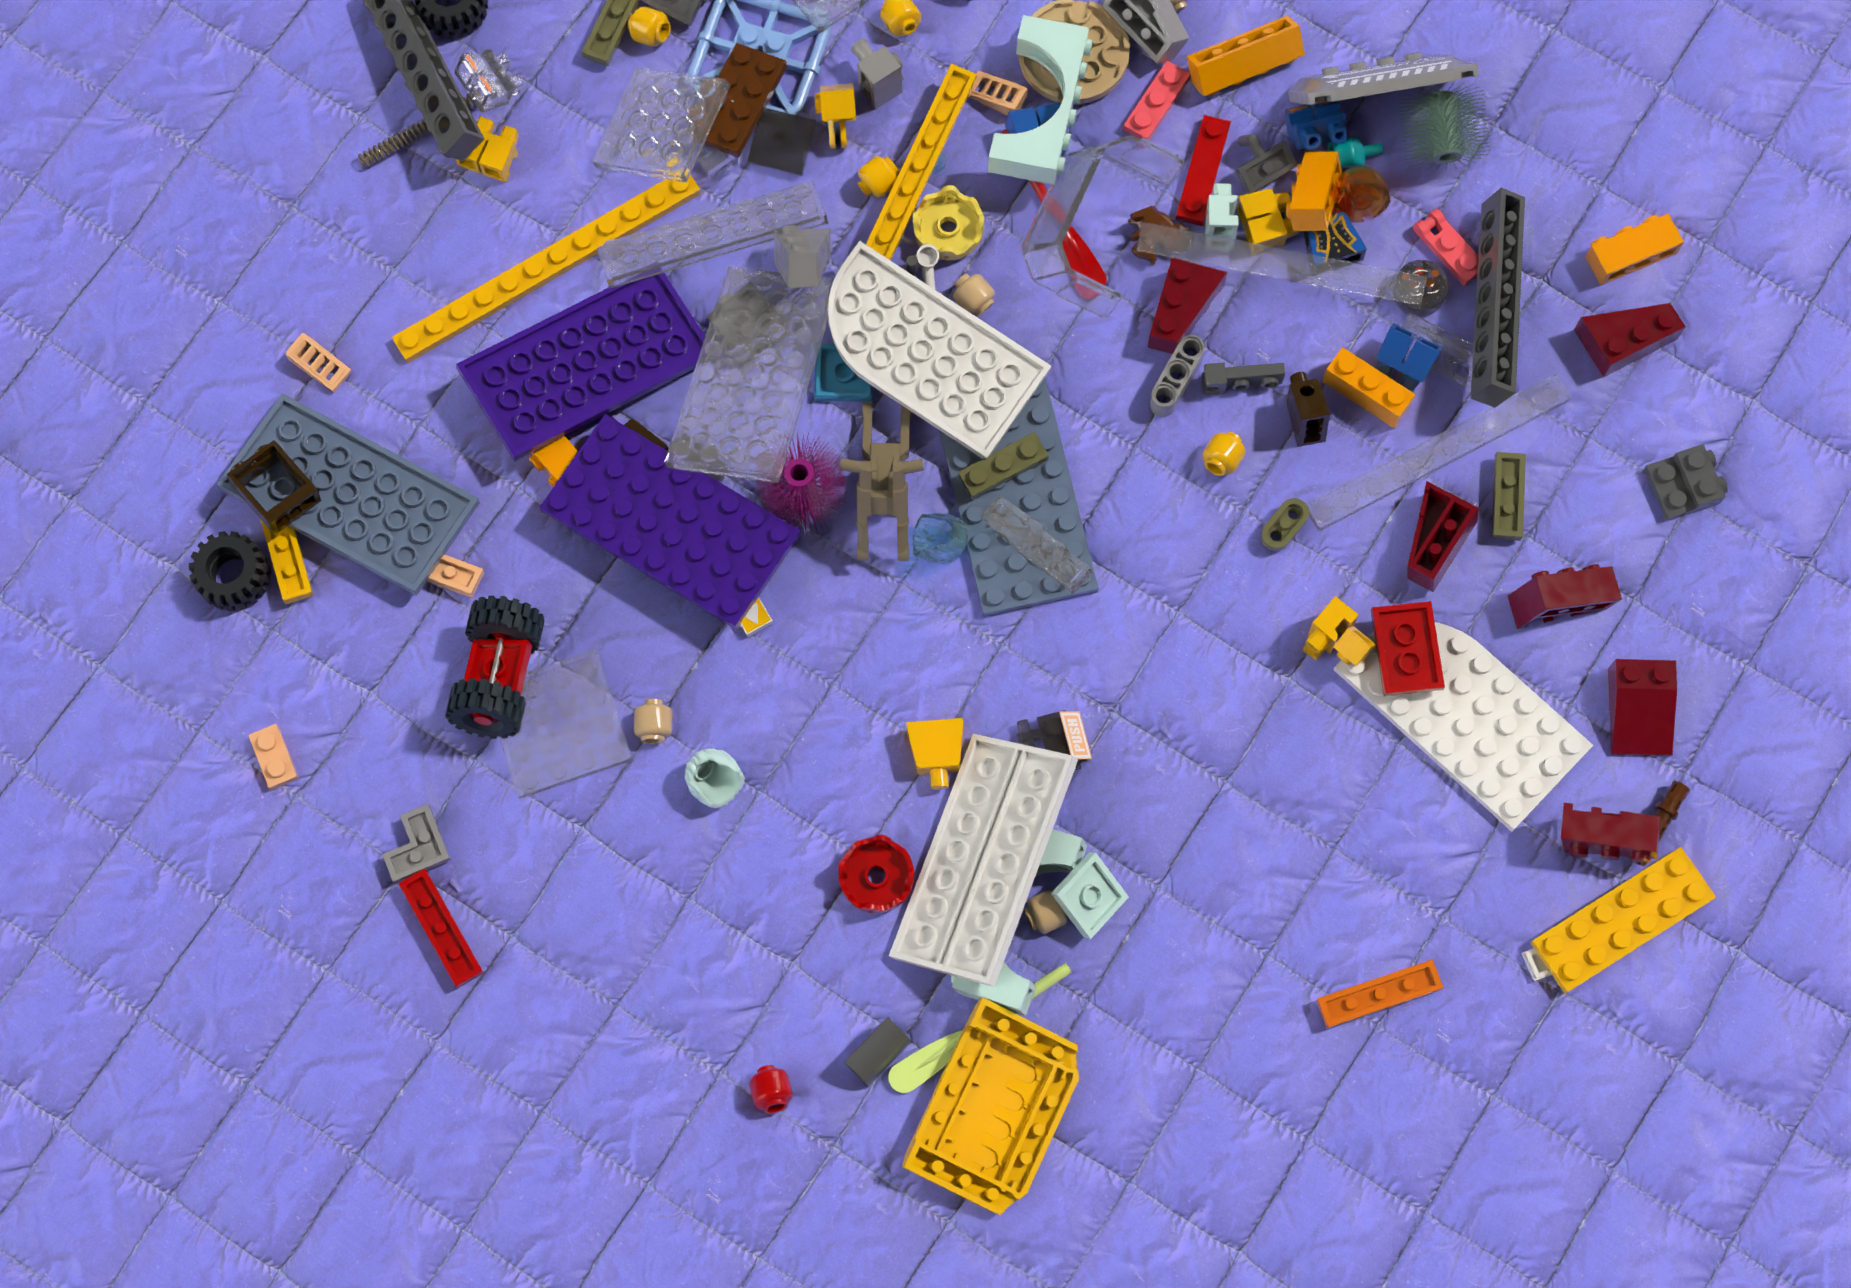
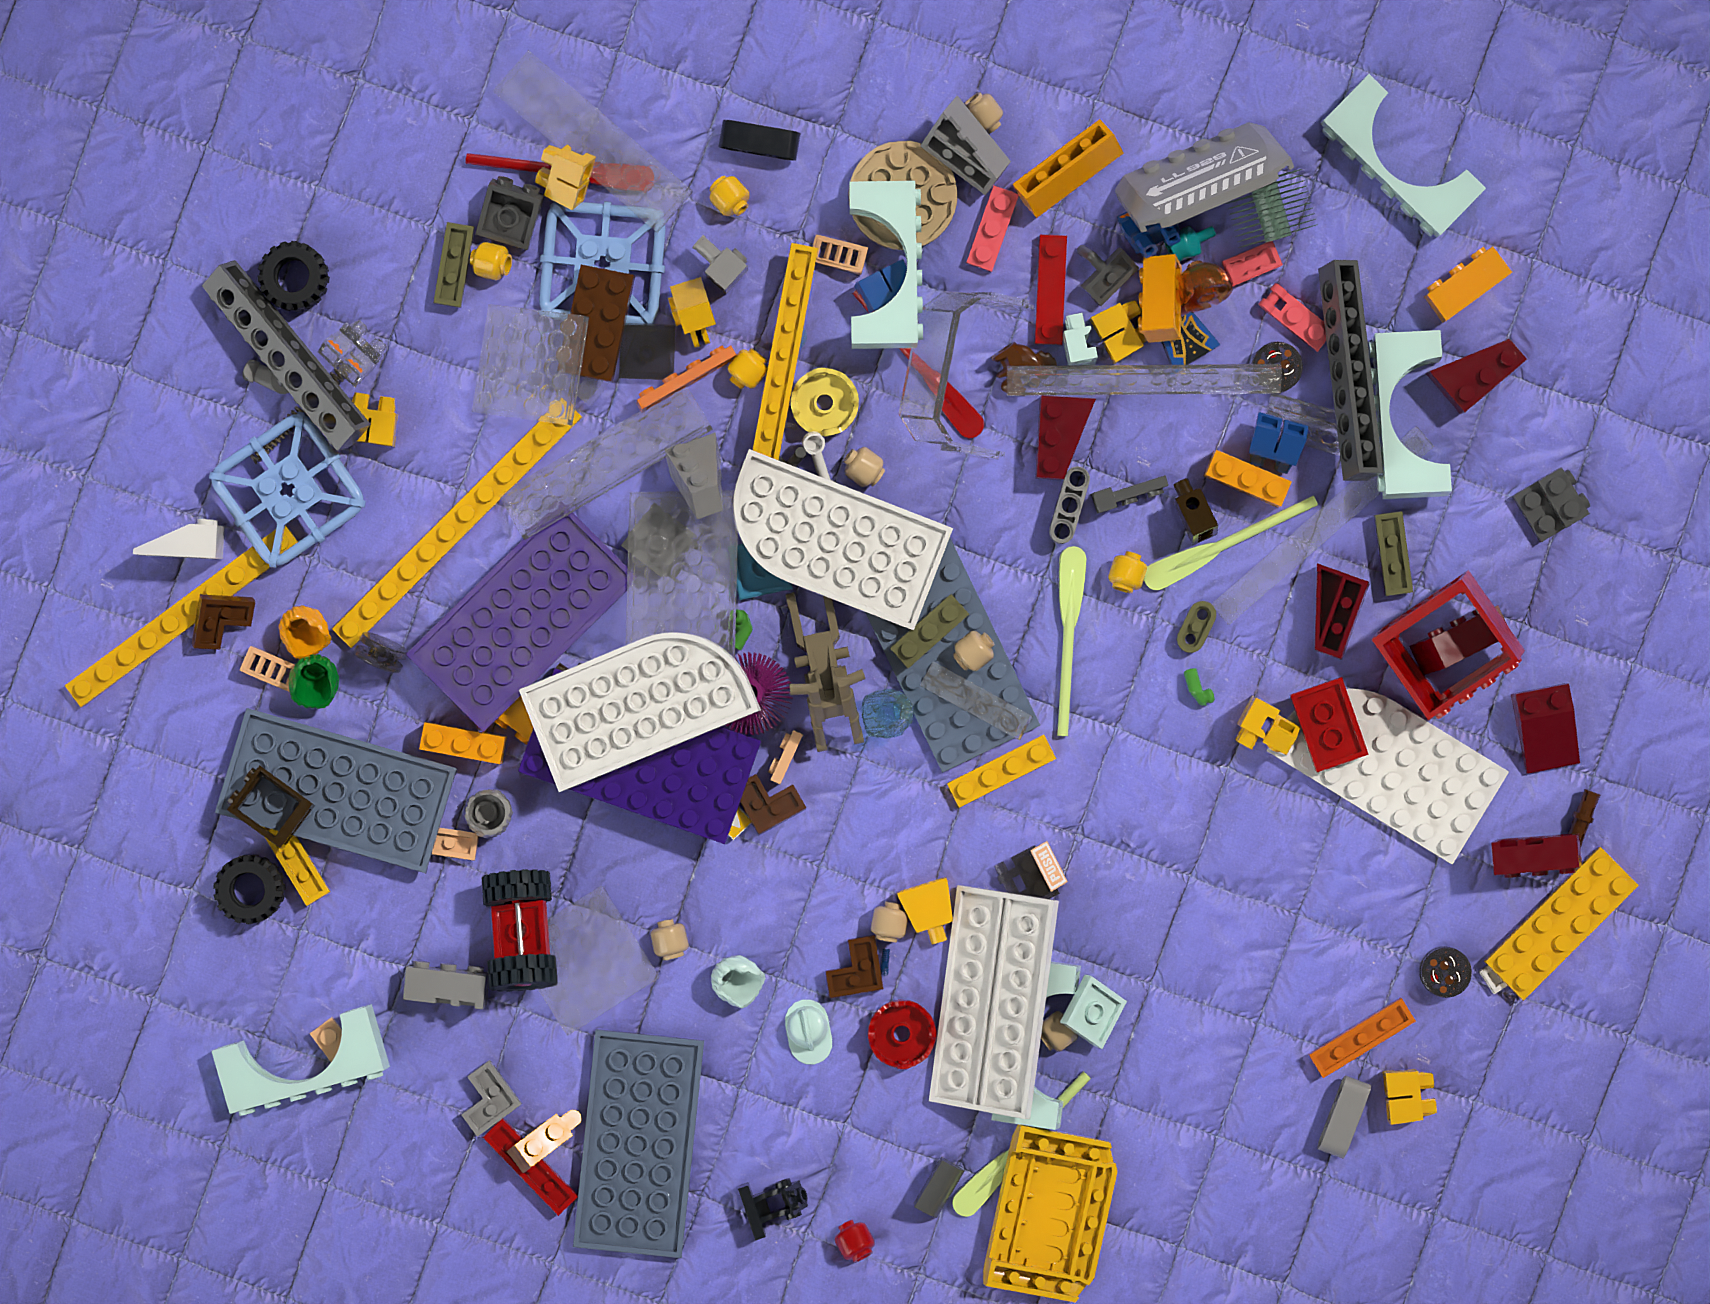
camera: 15 degrees left, 15 degrees up
none -> yellow plate [65,525,298,707]
none -> white slope [133,519,225,559]
none -> reddish brown plate [191,594,255,650]
none -> light blue plate [209,411,366,568]
none -> light aqua arch [212,1004,390,1116]
none -> light grey piece [243,360,289,394]
none -> light orange hair [278,605,331,659]
none -> green hair [288,654,339,709]
none -> clear smoke head [354,632,408,673]
none -> light grey wedge [403,961,489,1009]
none -> light orange brick [419,722,507,764]
none -> light grey hair [465,789,513,838]
none -> brick [507,1110,581,1173]
none -> white plate [519,632,761,792]
none -> sand blue plate [573,1029,704,1258]
none -> orange plate [636,345,737,413]
none -> bright green arm [730,609,753,651]
none -> black tile [738,1178,808,1241]
none -> reddish brown plate [740,774,806,835]
none -> light nougat plate [768,730,803,784]
none -> light aqua piece [785,1000,832,1064]
none -> reddish brown plate [825,935,884,998]
none -> tan head [871,901,909,943]
none -> blue leg [881,949,890,976]
none -> yellow plate [947,734,1056,808]
none -> tan head [953,631,995,671]
none -> yellowish green piece [1057,546,1087,736]
none -> yellowish green piece [1144,496,1318,590]
none -> bright green arm [1184,668,1215,706]
none -> coral plate [1222,241,1283,287]
none -> light grey beam [1317,1075,1371,1159]
none -> light aqua arch [1321,74,1486,237]
none -> light aqua arch [1368,330,1452,499]
none -> red window [1371,570,1525,720]
none -> yellow hips [1382,1069,1437,1125]
none -> clear smoke head [1419,946,1472,998]

